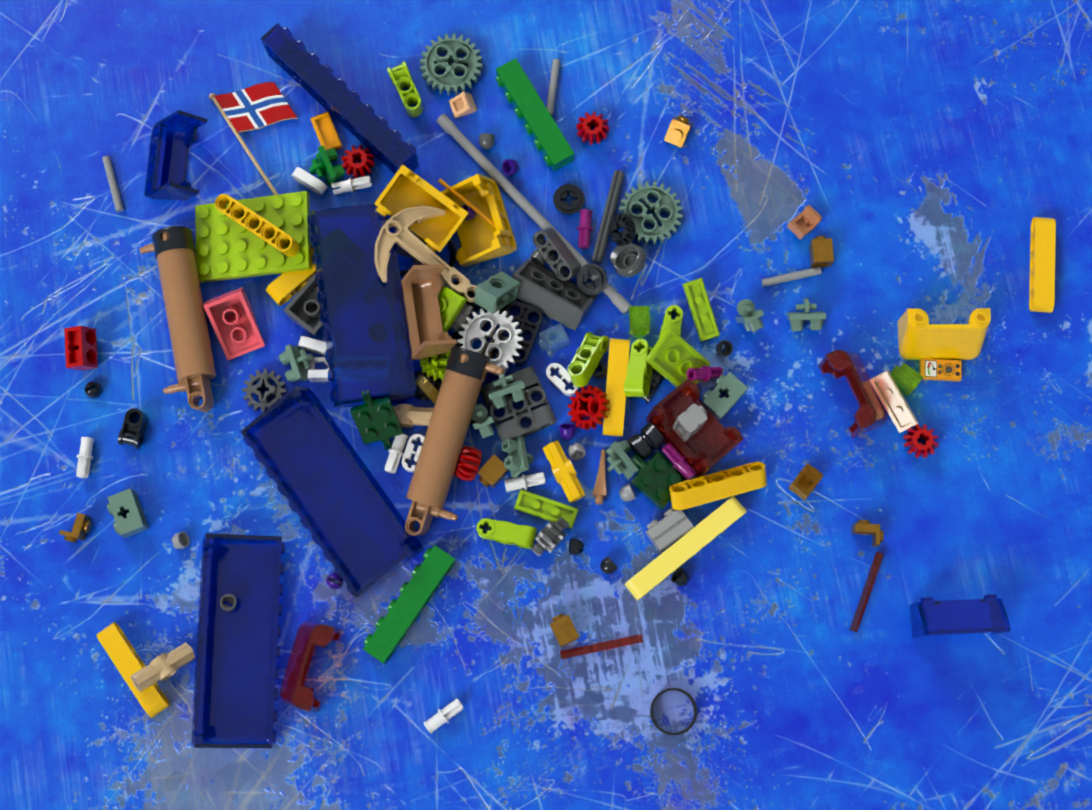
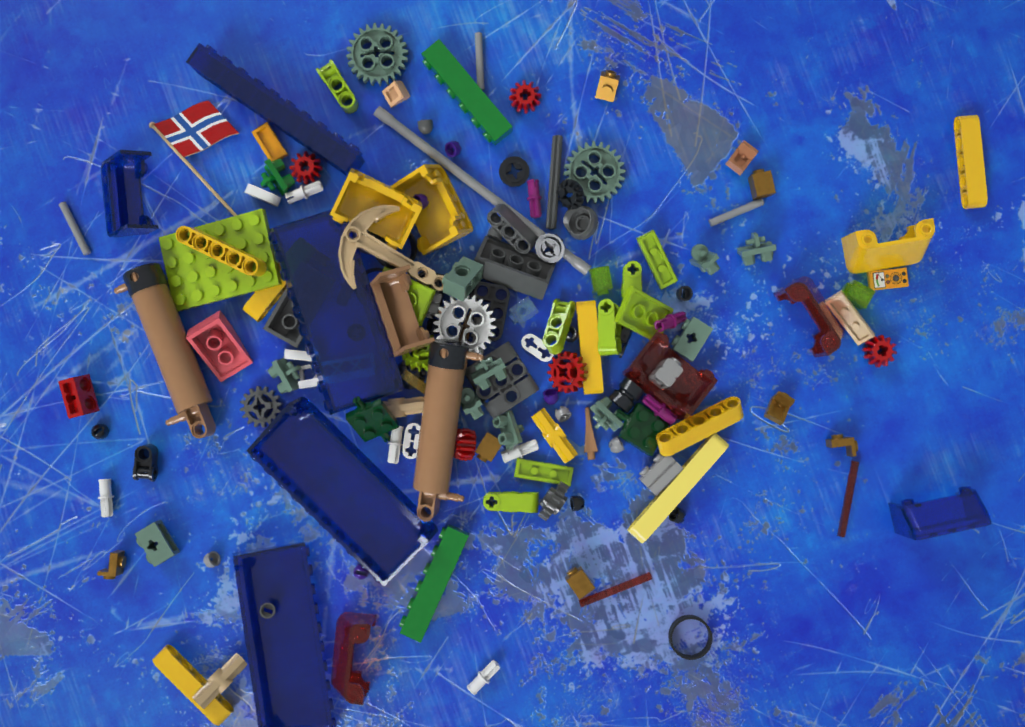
camera: 10 degrees left, 10 degrees up
light orange axle [438,178,495,227] -> none
black hinge [600,556,618,574] -> none

